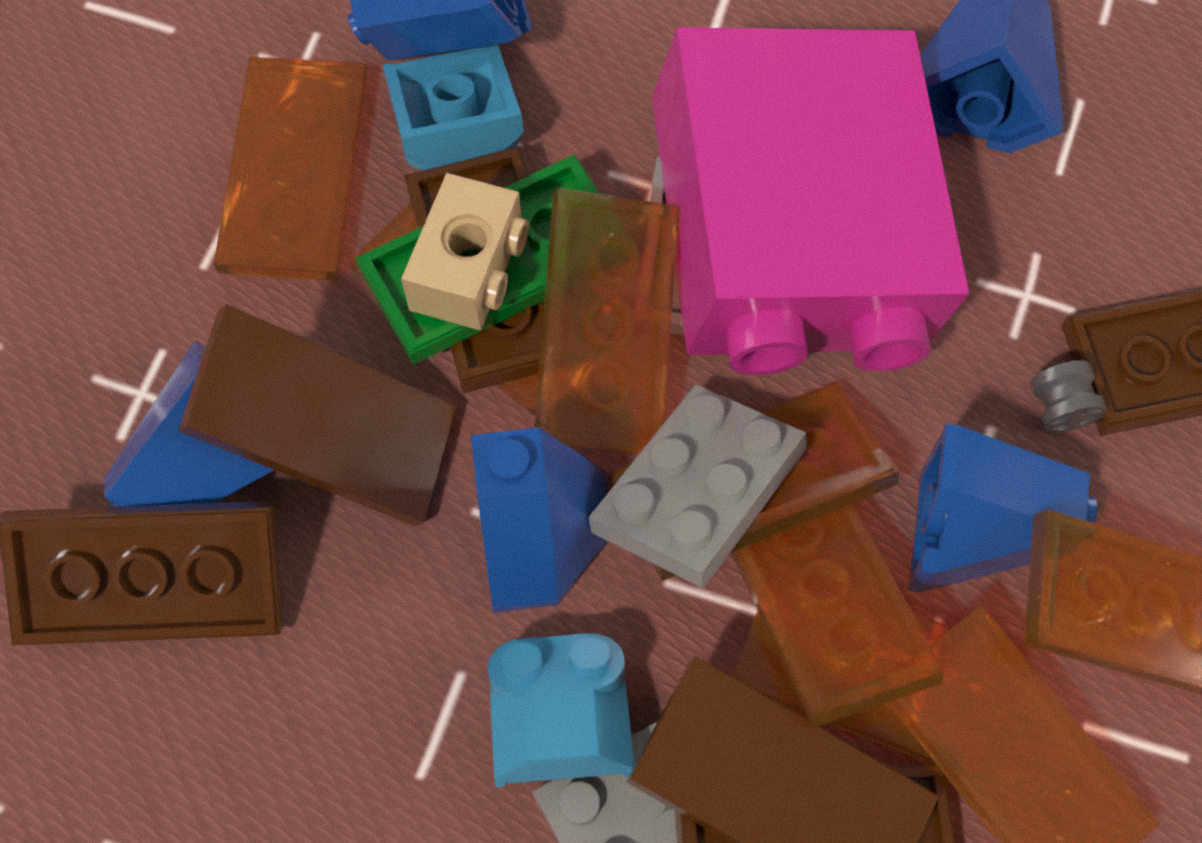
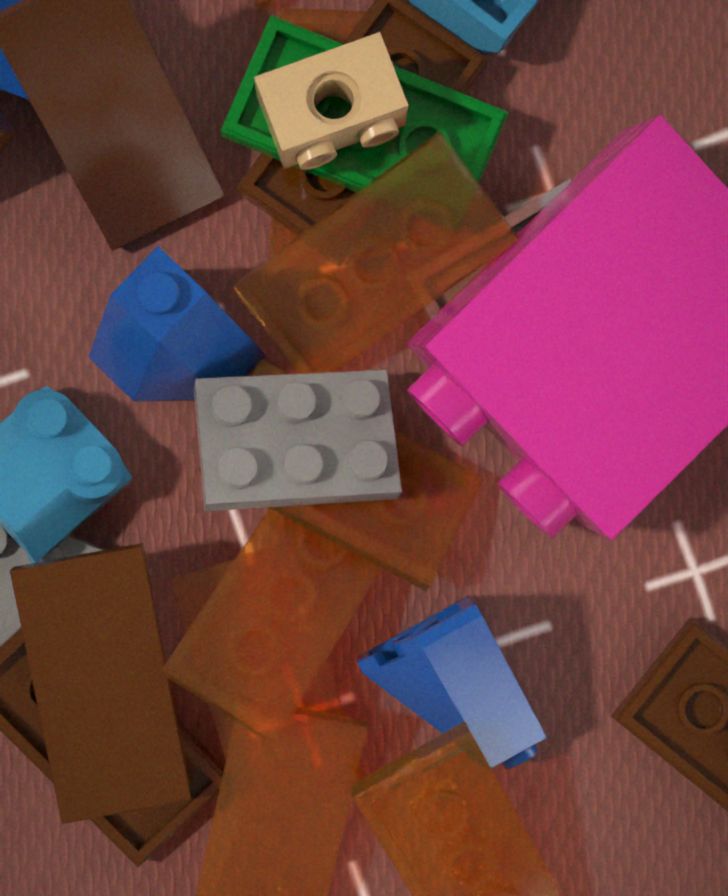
camera: 55 degrees right, 20 degrees up
flat silver wheel [1029,360,1107,433] -> none

